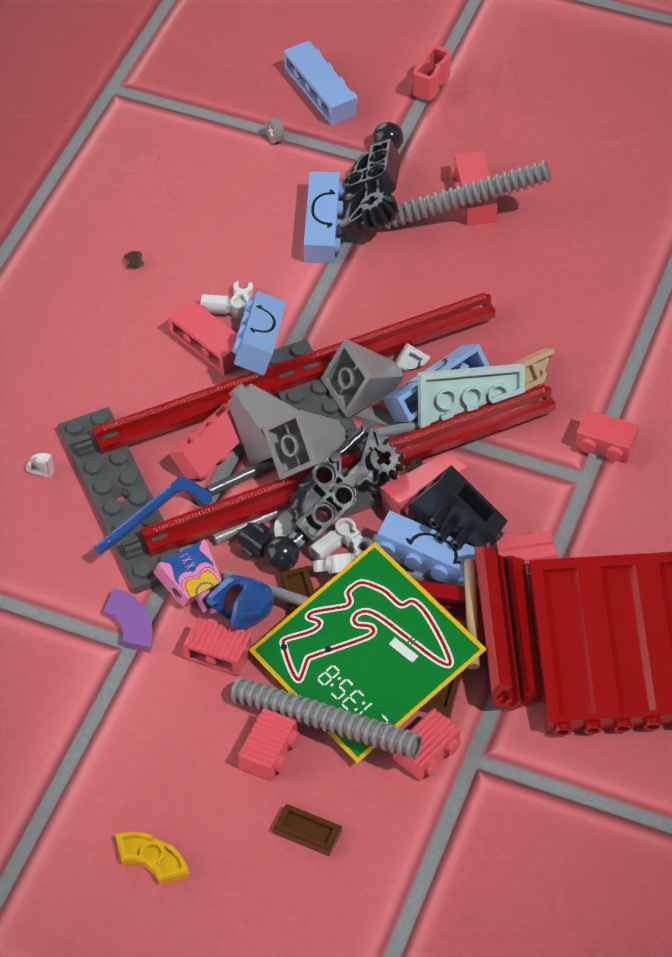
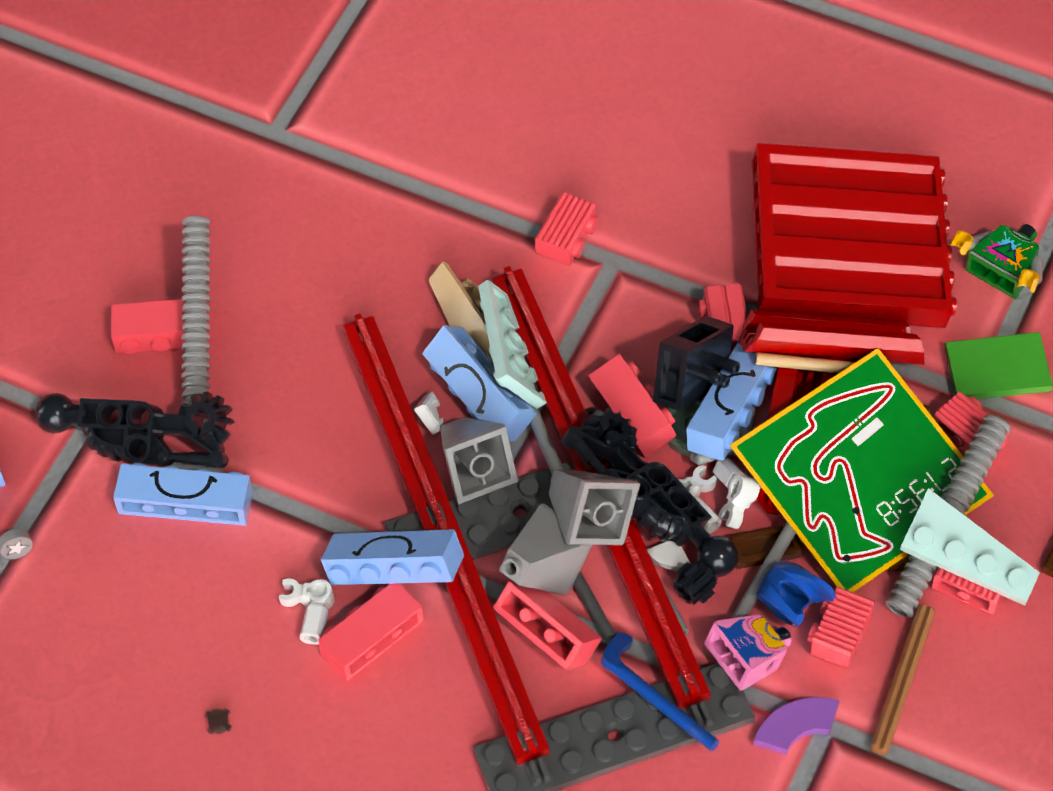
camera: 85 degrees left, 5 degrees up
none -> medium nougat axle [870,604,935,755]
none -> light aqua wing [900,488,1040,606]
none -> bright green tile [945,332,1053,400]
none -> torso [950,224,1042,300]

